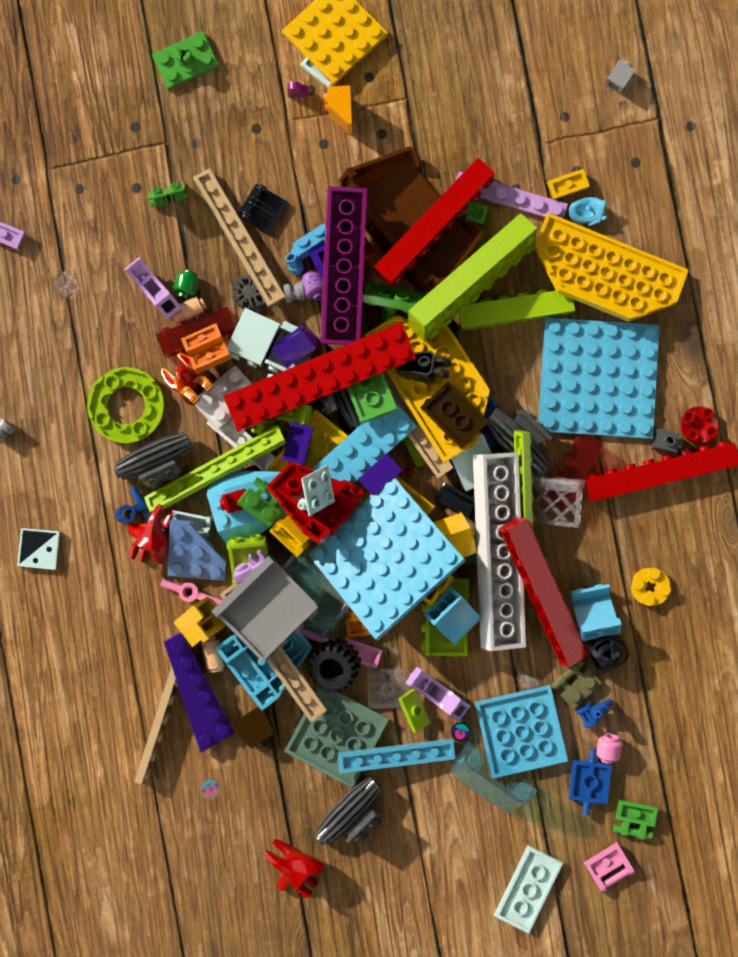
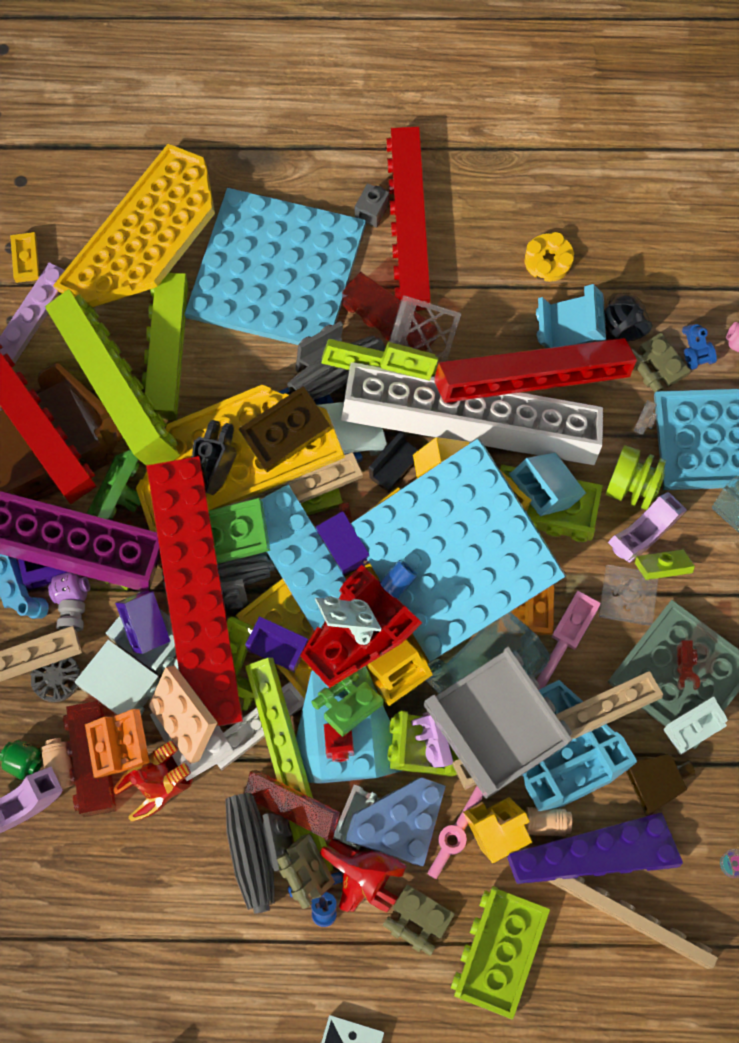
camera: 80 degrees left, 15 degrees down
lime plate [87,367,165,444] -> none
black tyre [308,638,361,692] -> none
medium azure plate [338,739,455,774] -> none
tile [451,722,470,742] -> none
bright green plate [465,202,489,226] -> none
medium azure hat [569,197,607,226] -> none
red dish [680,406,719,444] -> none
none -> light nougat plate [149,665,217,764]
none -> clear red tile [245,770,340,840]
none -> olive plate [276,833,335,909]
none -> lime plate [380,342,438,381]
none -> blue piece [380,560,418,598]
none -> olive plate [383,884,455,956]
none -> lime bracket [451,886,550,1020]
none -> lime wheel [605,445,666,510]
none -> light aqua hinge [664,697,728,755]
none -> clear red plate [677,640,700,690]

